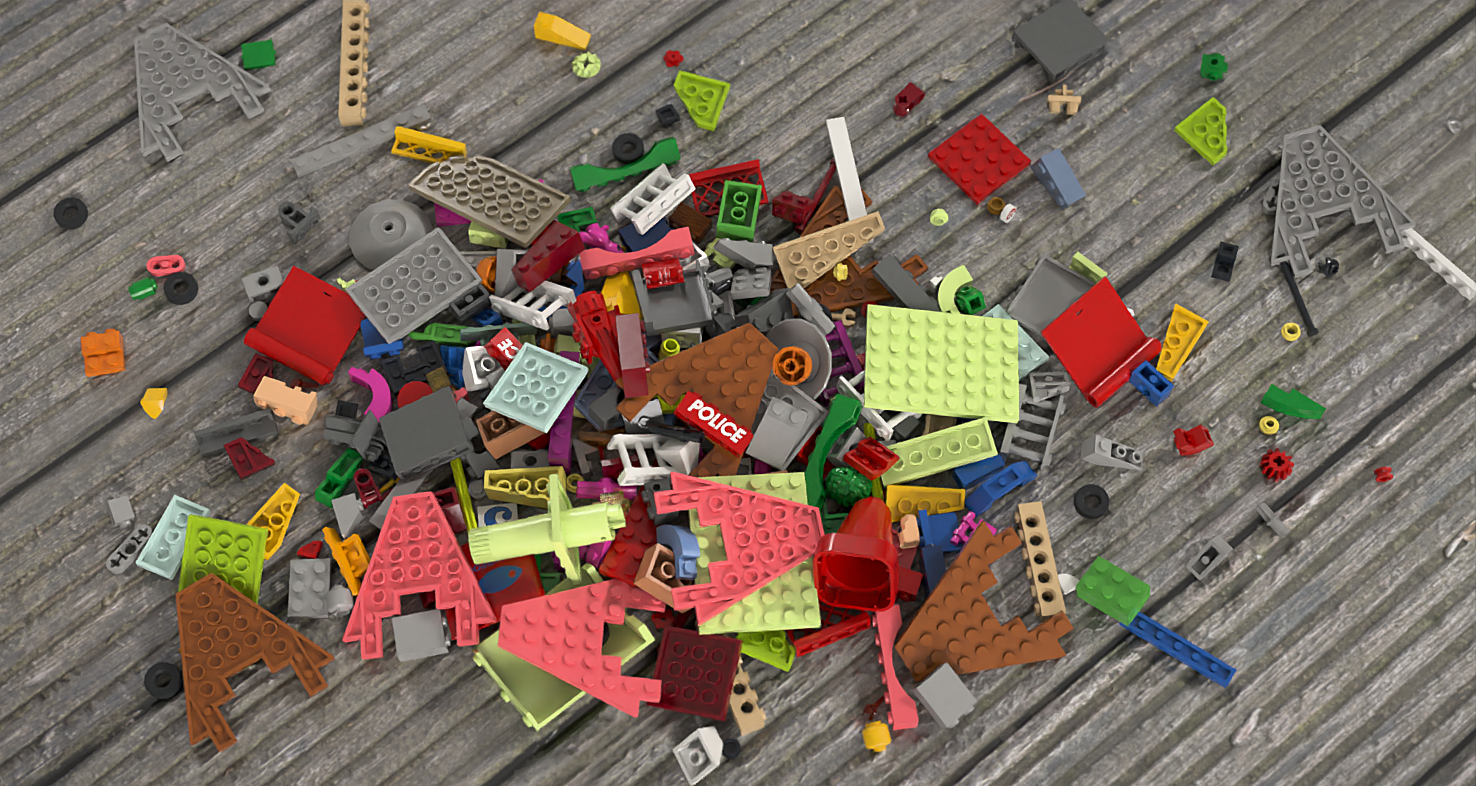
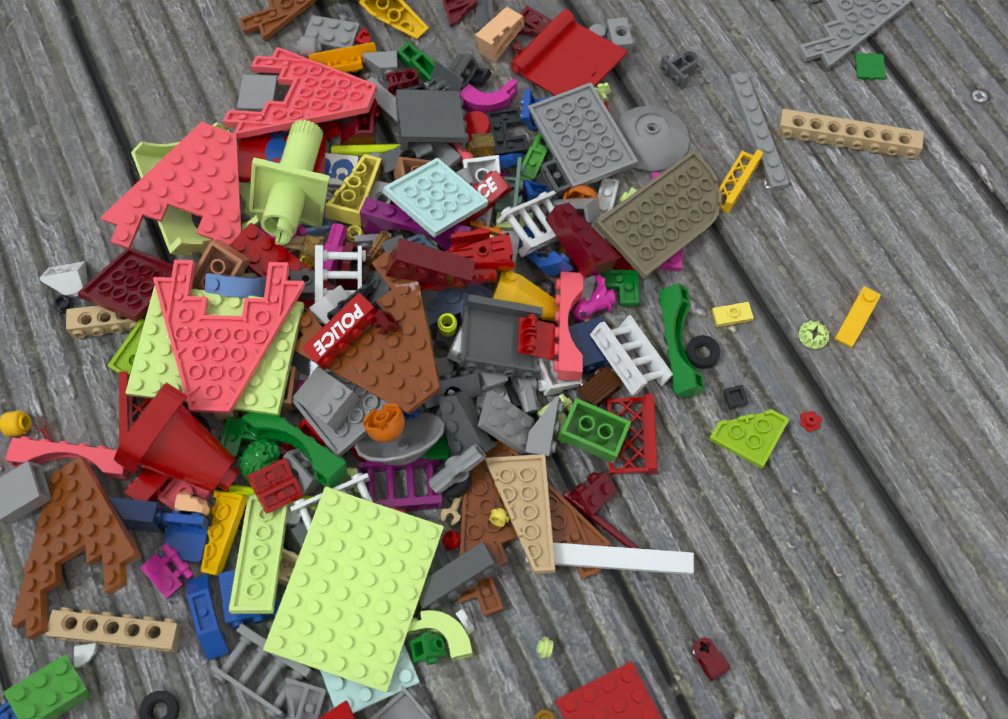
camera: 105 degrees right, 0 degrees up
none -> dark red tile [373,310,401,336]
none -> light yellow plate [712,302,754,327]

